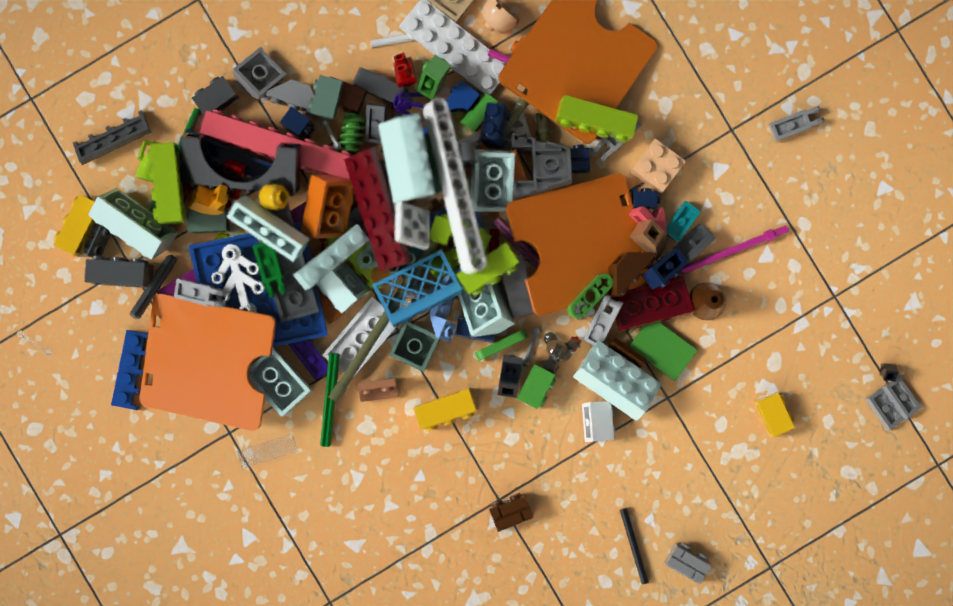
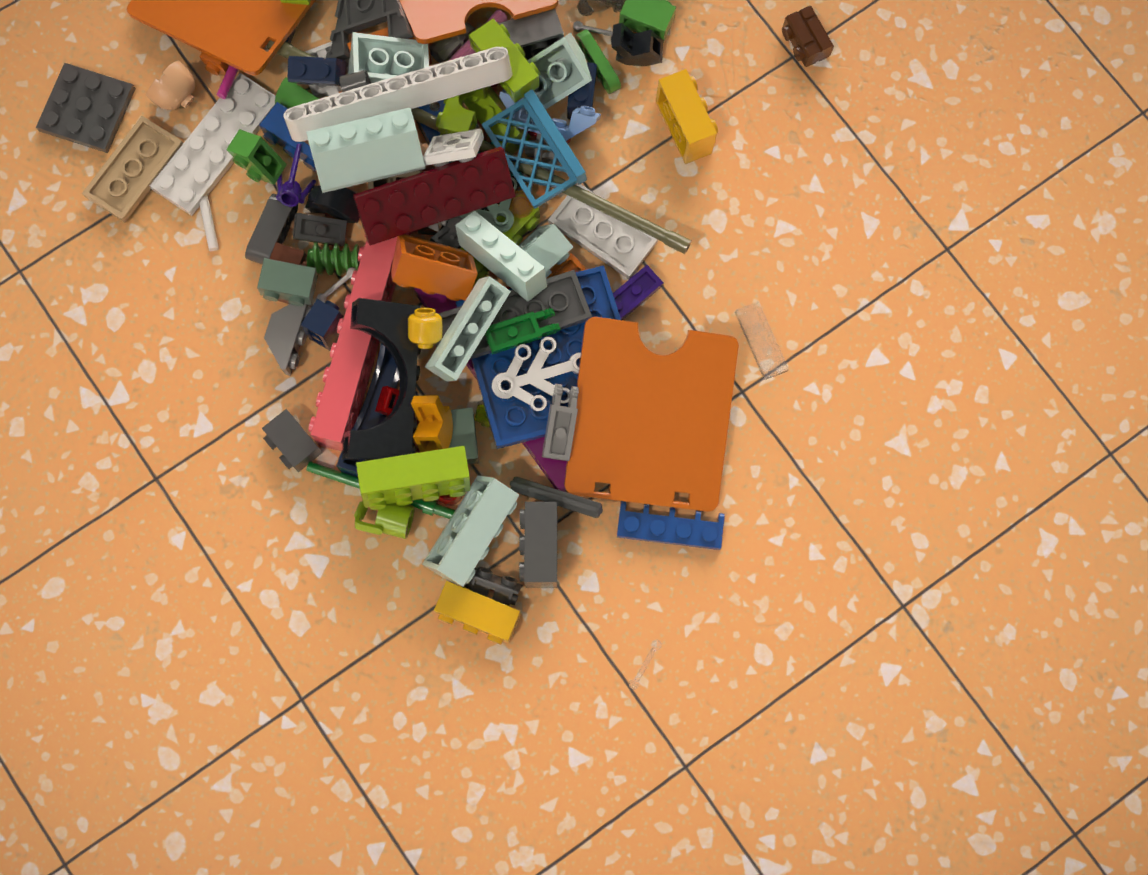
camera: 100 degrees left, 10 degrees down
dark grey hinge [73,110,151,165] -> none
light grey slope [232,47,287,99] -> none
light aqua brick [249,348,313,417] -> none
green axle [320,353,340,447] -> none
nougat bracket [356,378,398,402] -> none
sand green brick [389,321,440,372] -> none
red hips [393,52,417,88] -> none
olive pin [535,113,551,143] -> none

